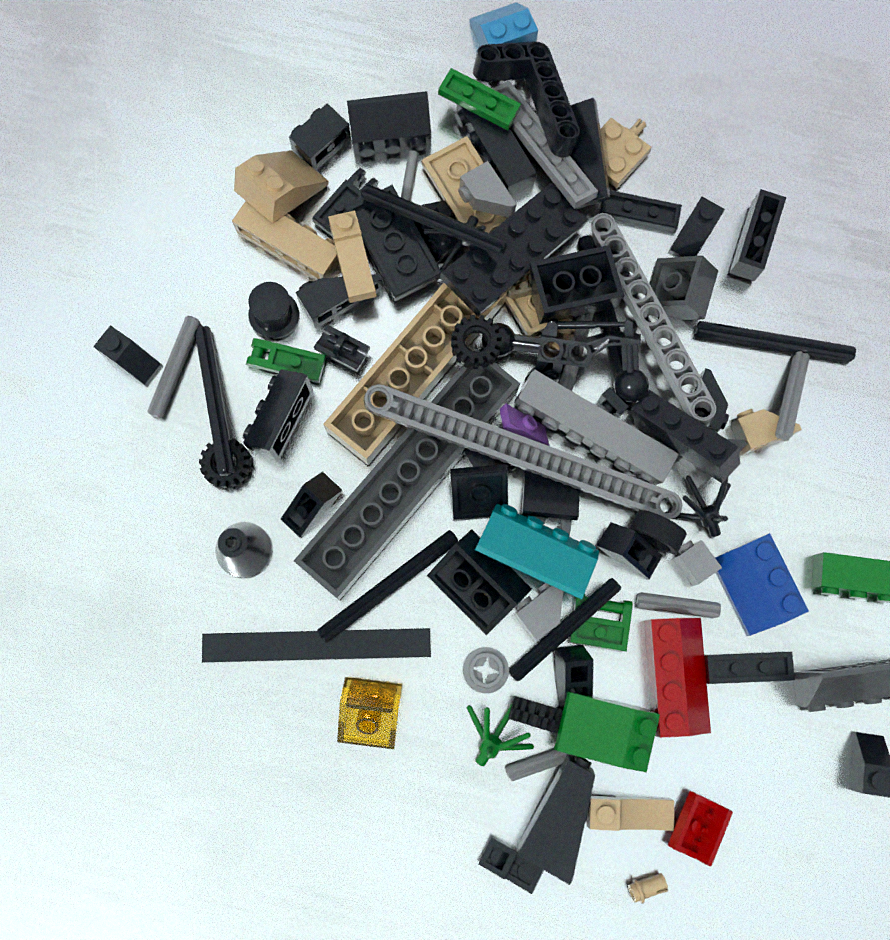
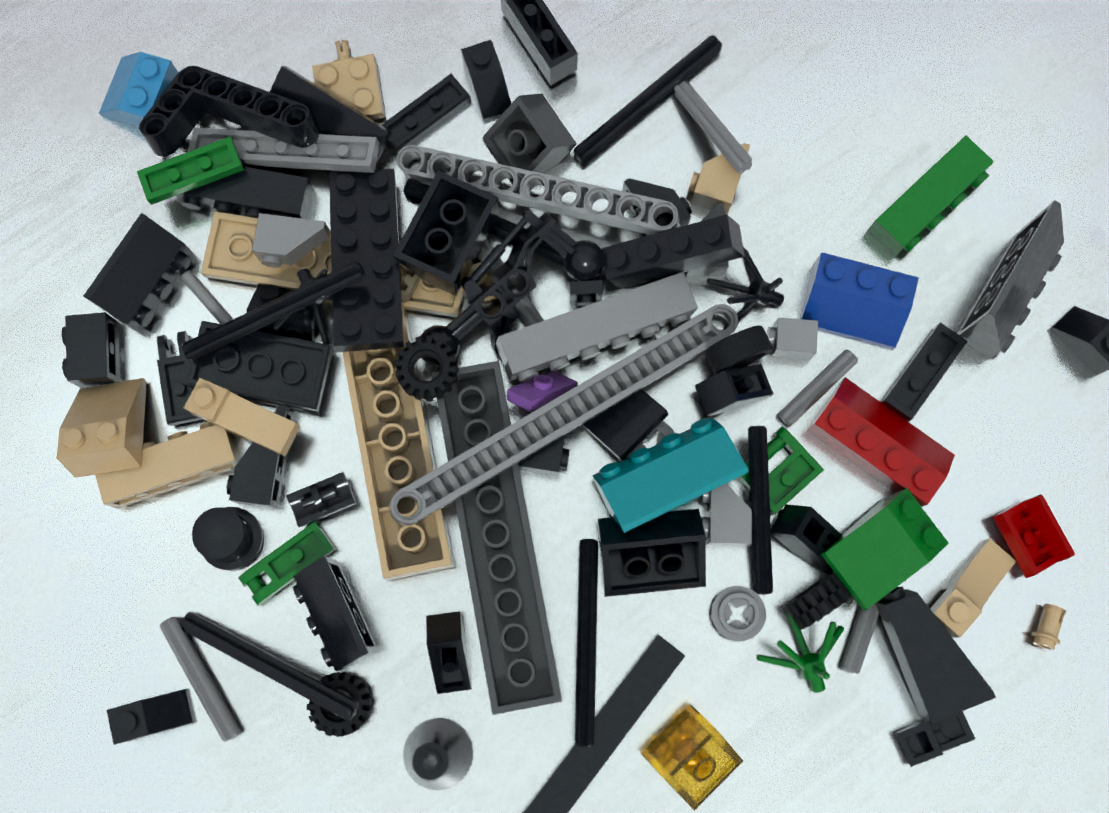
camera: 45 degrees left, 0 degrees up
black tile [450,464,508,519] -> none

